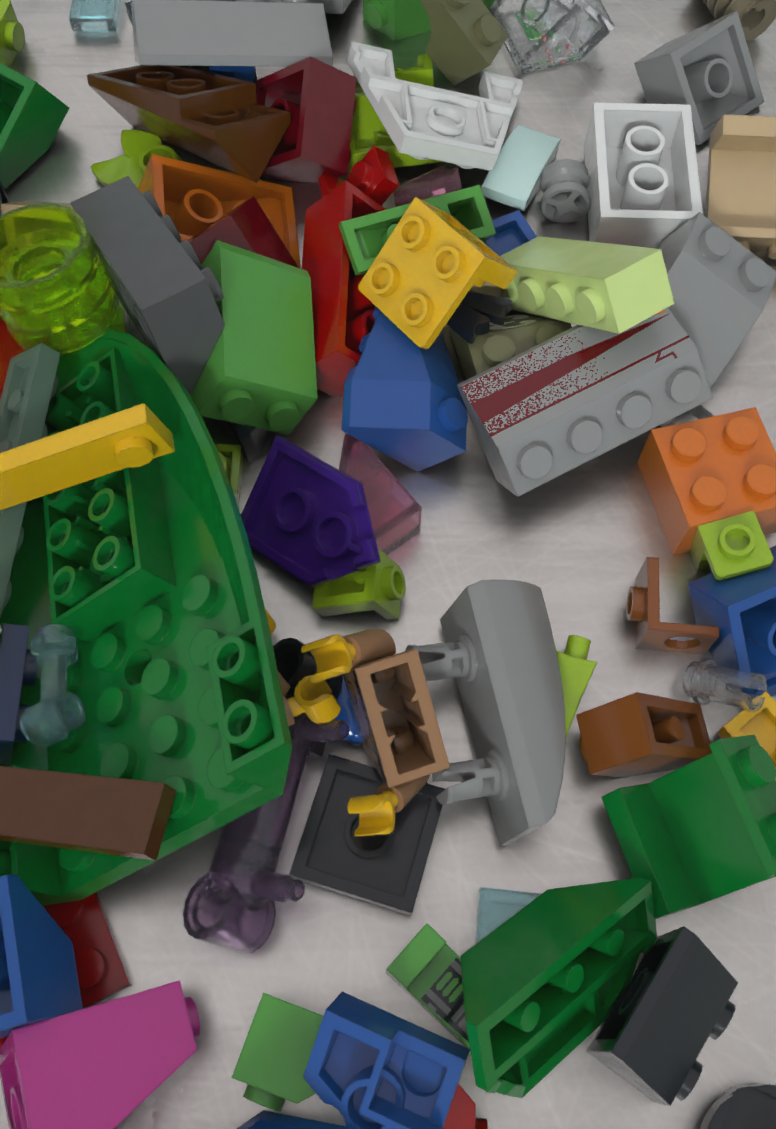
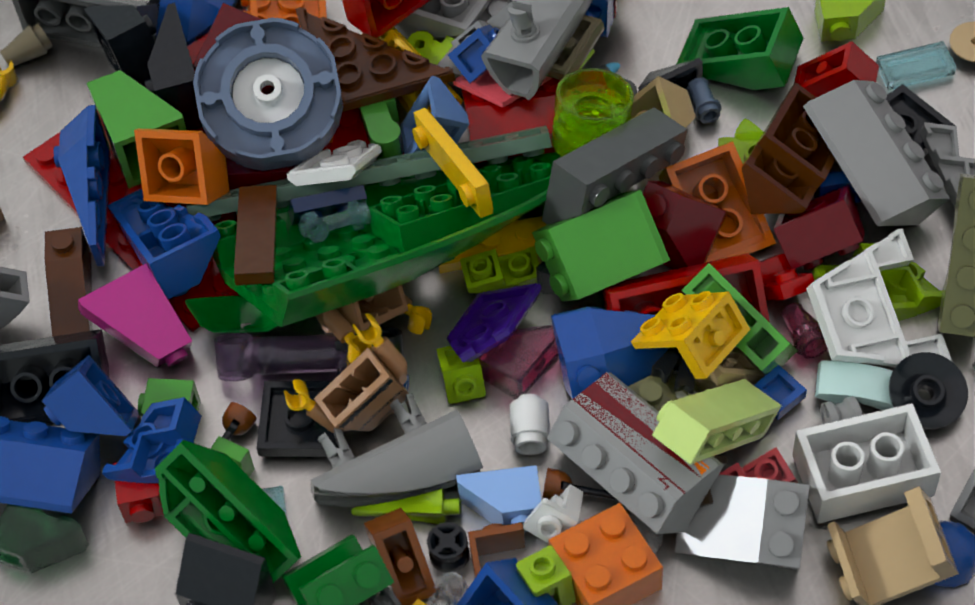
camera: 80 degrees right, 10 degrees down
none -> green piece [185,296,279,333]
none -> dark orange hinge [222,402,257,440]
none -> black wheel [427,522,470,573]
none -> light blue slope [456,465,542,533]
none -> white brick [510,393,550,455]
none -> white bracket [523,484,584,543]
none -> dark orange hinge [542,468,617,500]
none -> sand blue pin [686,78,722,124]
none -> red slope [794,41,879,98]
none -> black dish [889,352,968,429]

